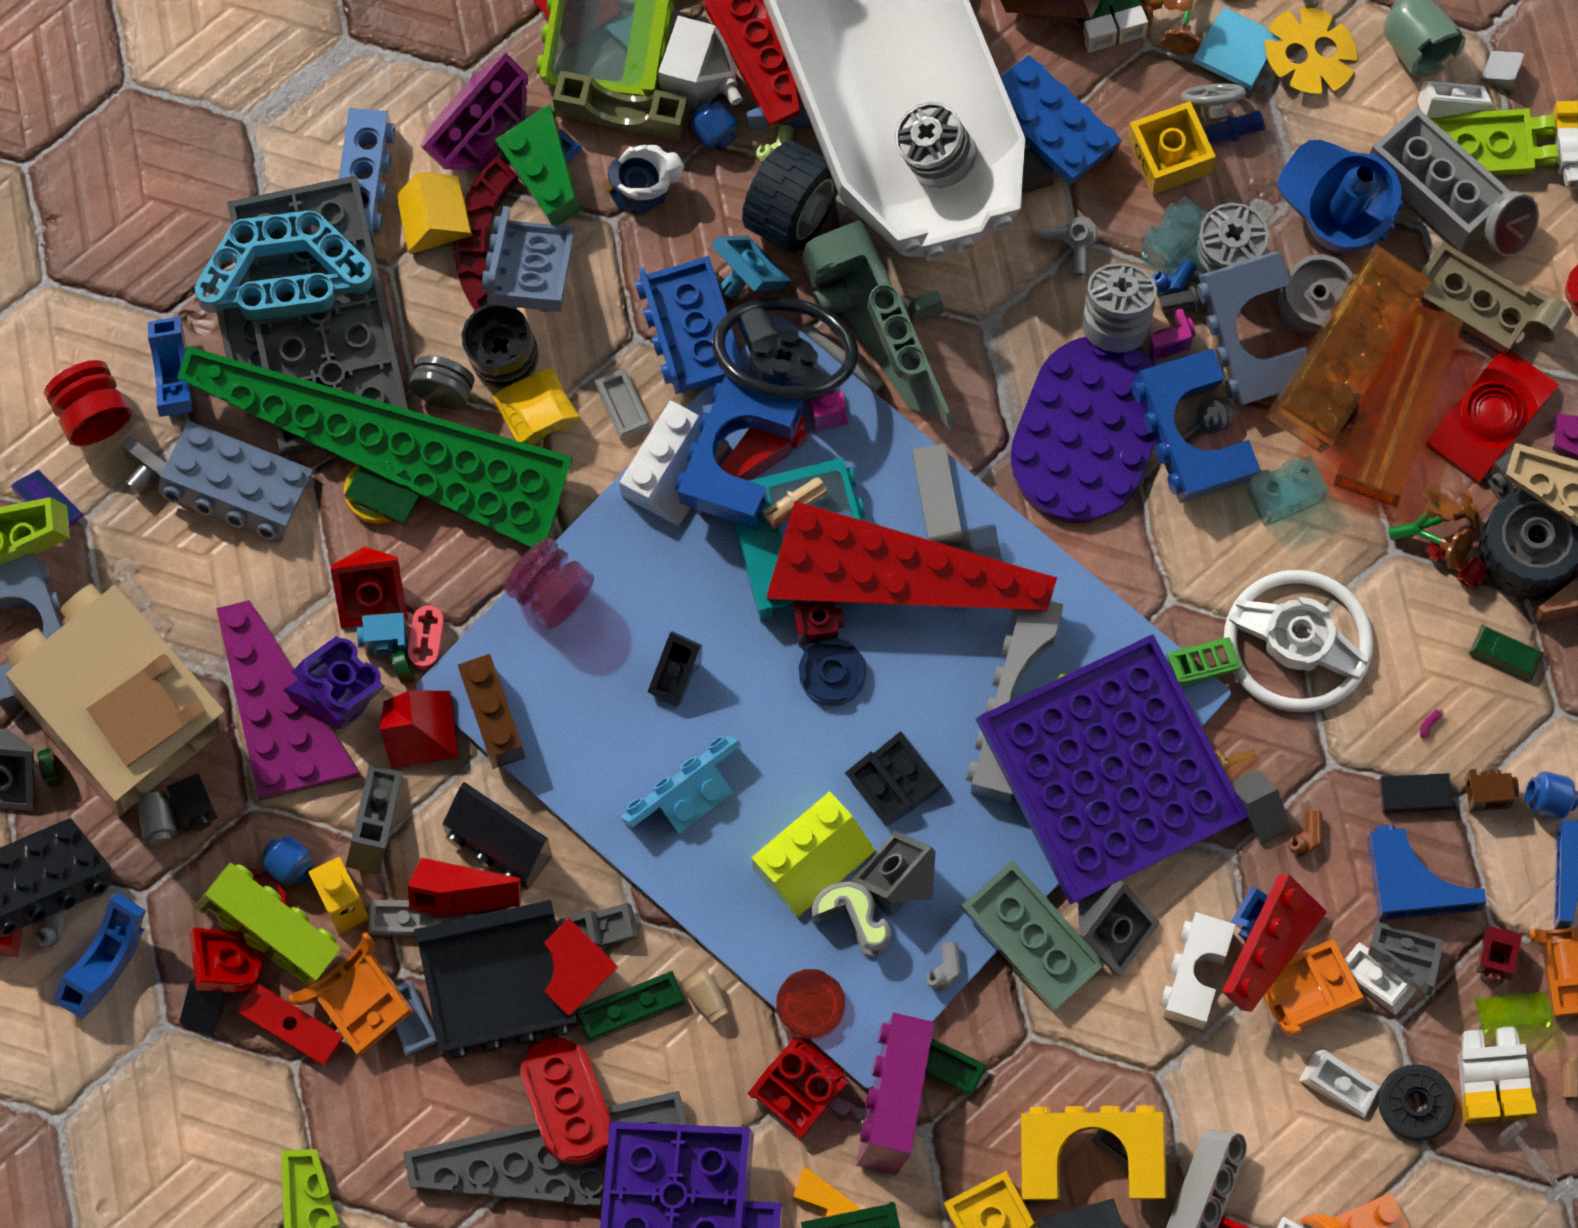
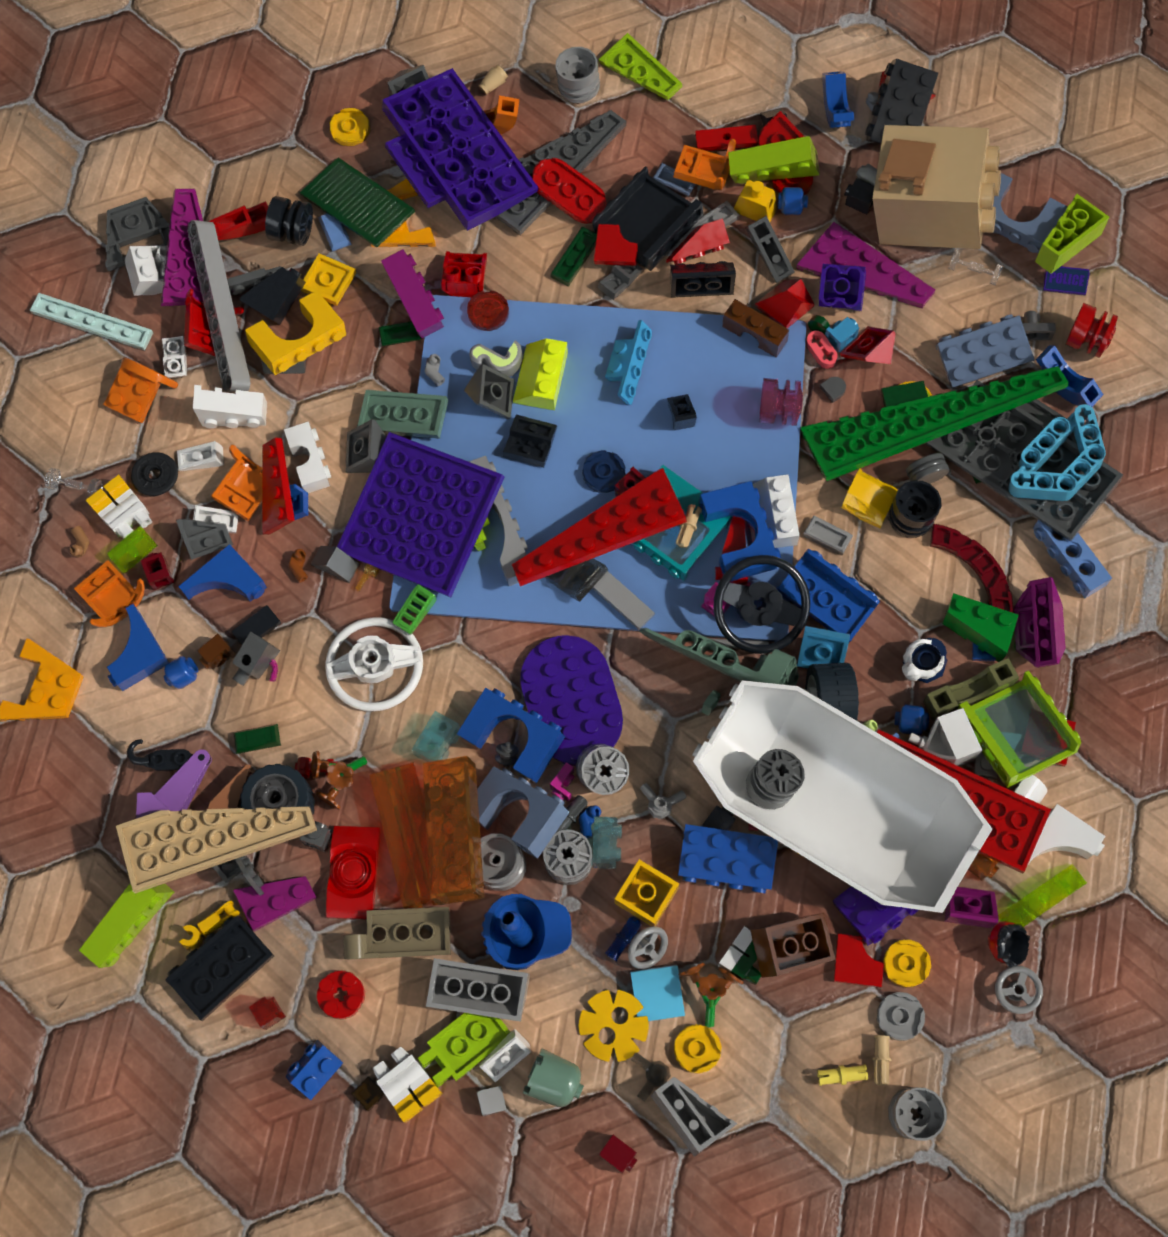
camera: 145 degrees right, 0 degrees up
yellow slope [397,172,472,254] -> none
sand blue bracket [482,206,575,312] -> none
tan cone [682,969,729,1023] -> none
tile [1484,191,1539,257] -> none
none -> white wedge [193,385,267,428]
none -> dark grey torso [232,632,281,686]
none -> dark grey tile [820,377,846,403]

